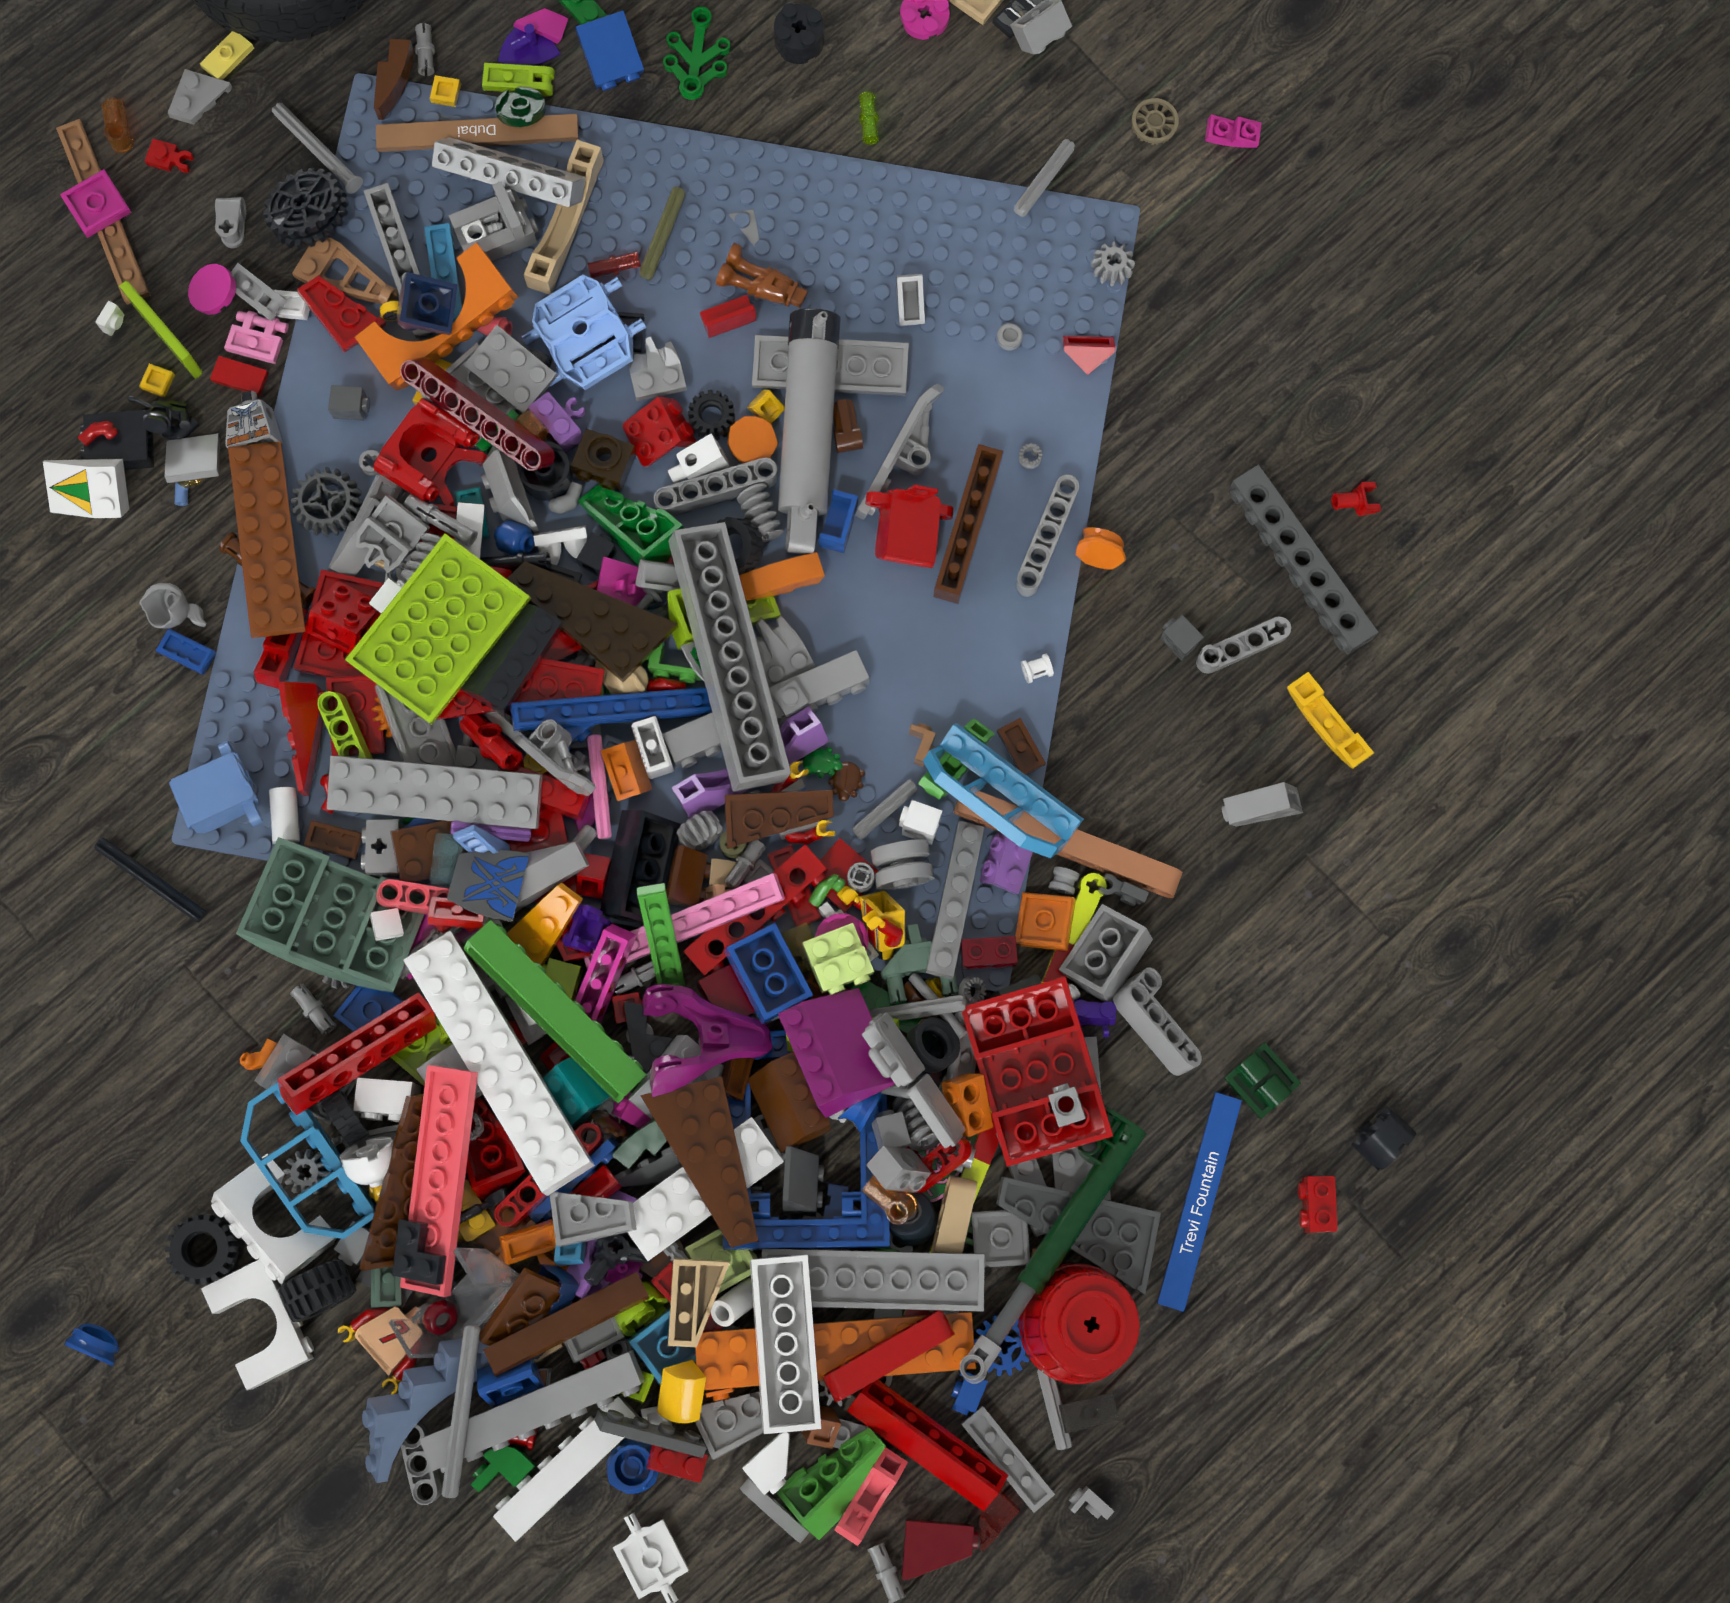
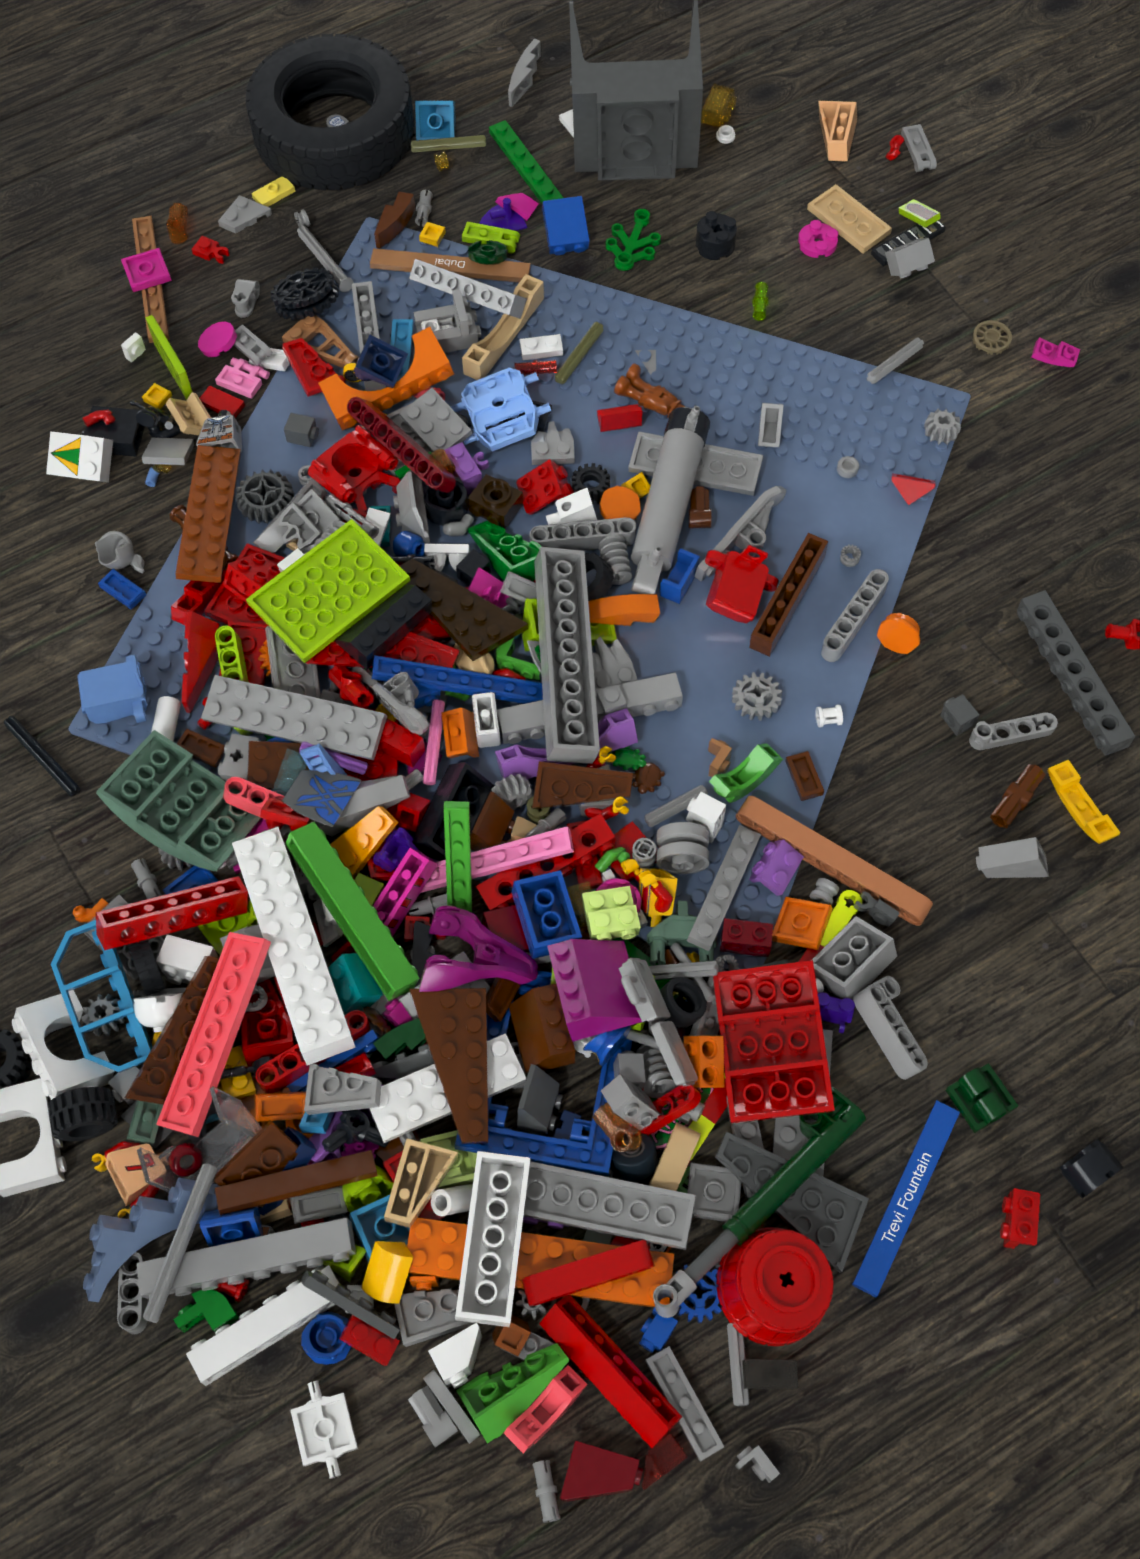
camera: 15 degrees right, 15 degrees down
white tile [370,908,404,941] -> none
black plate [392,1219,446,1285] -> none
dark azure plate [923,723,1084,858] -> none
light grey brick [1048,1083,1086,1127] -> none
none -> tan bracket [166,392,211,435]
none -> light grey bush [294,209,310,228]
none -> light grey piece [408,1386,458,1448]
none -> white plate [520,334,563,360]
none -> light grey gear [732,672,782,721]
none -> reddish brown piece [990,764,1046,828]

